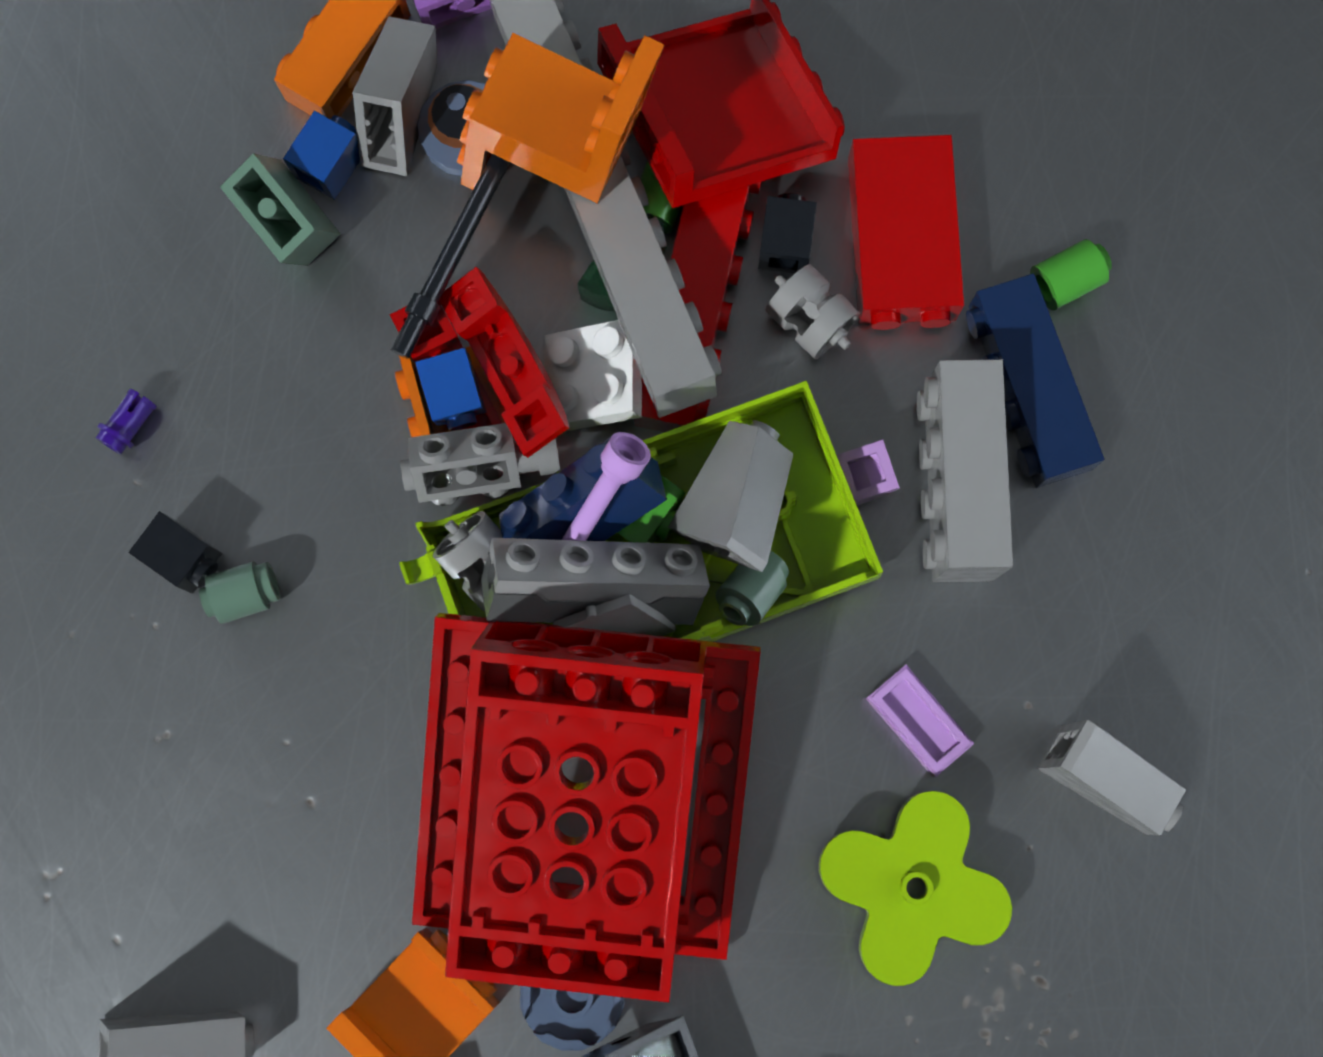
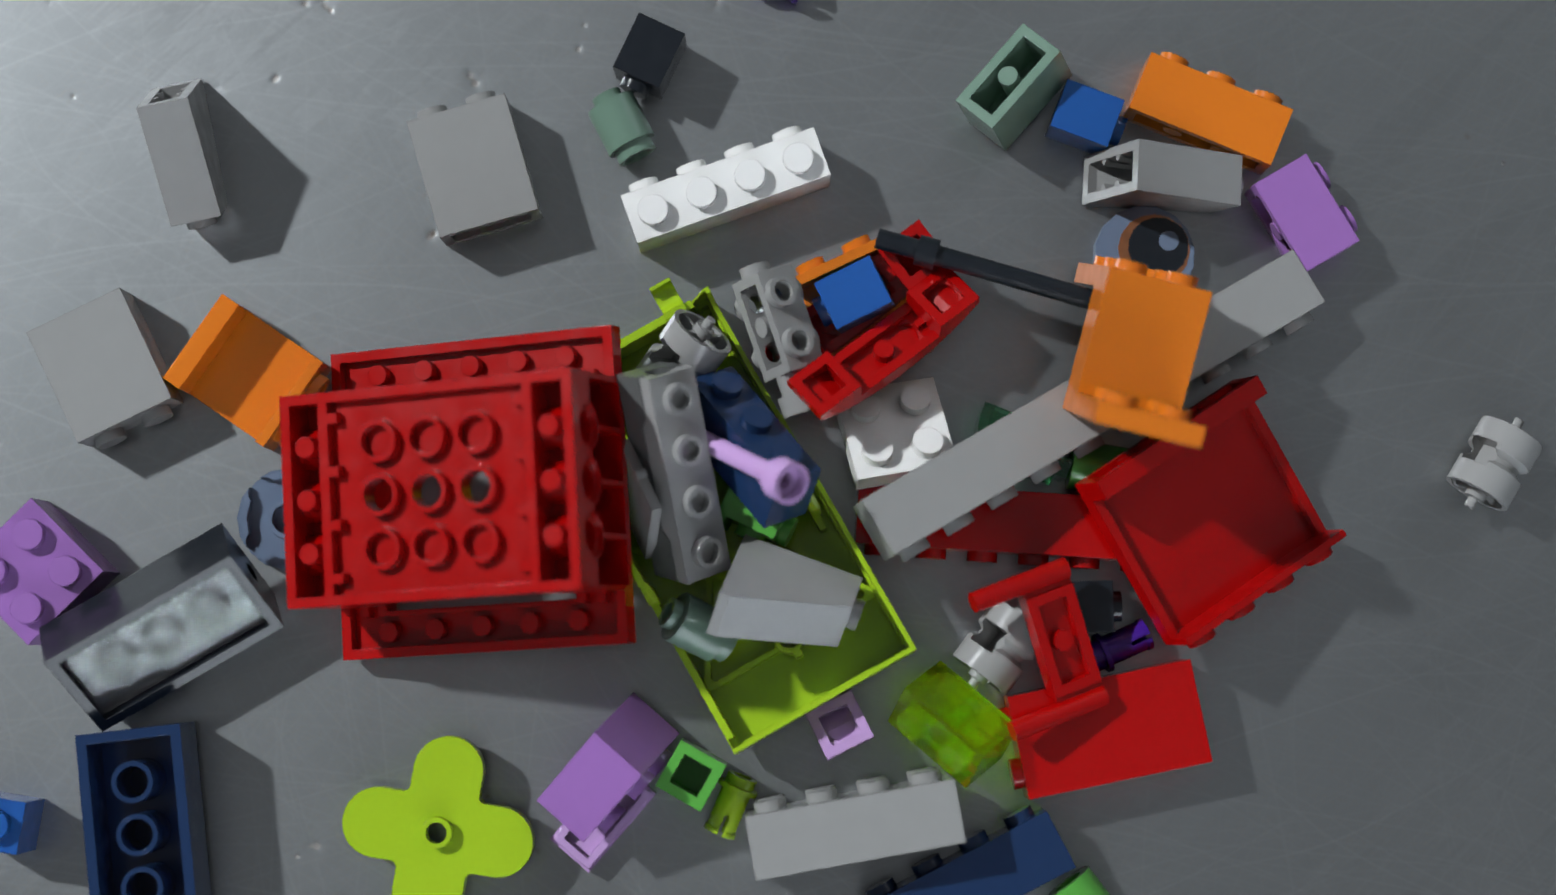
camera: 75 degrees right, 5 degrees up
none -> light grey brick [406,91,543,246]
none -> medium lavender brick [536,692,680,842]
none -> white brick [620,125,831,253]
none -> bright green brick [655,737,728,812]
none -> lime pin [704,770,758,840]
none -> clear neon green brick [888,660,1012,788]
none -> red plate [968,557,1110,742]
none -> dark purple pin [1090,618,1154,672]

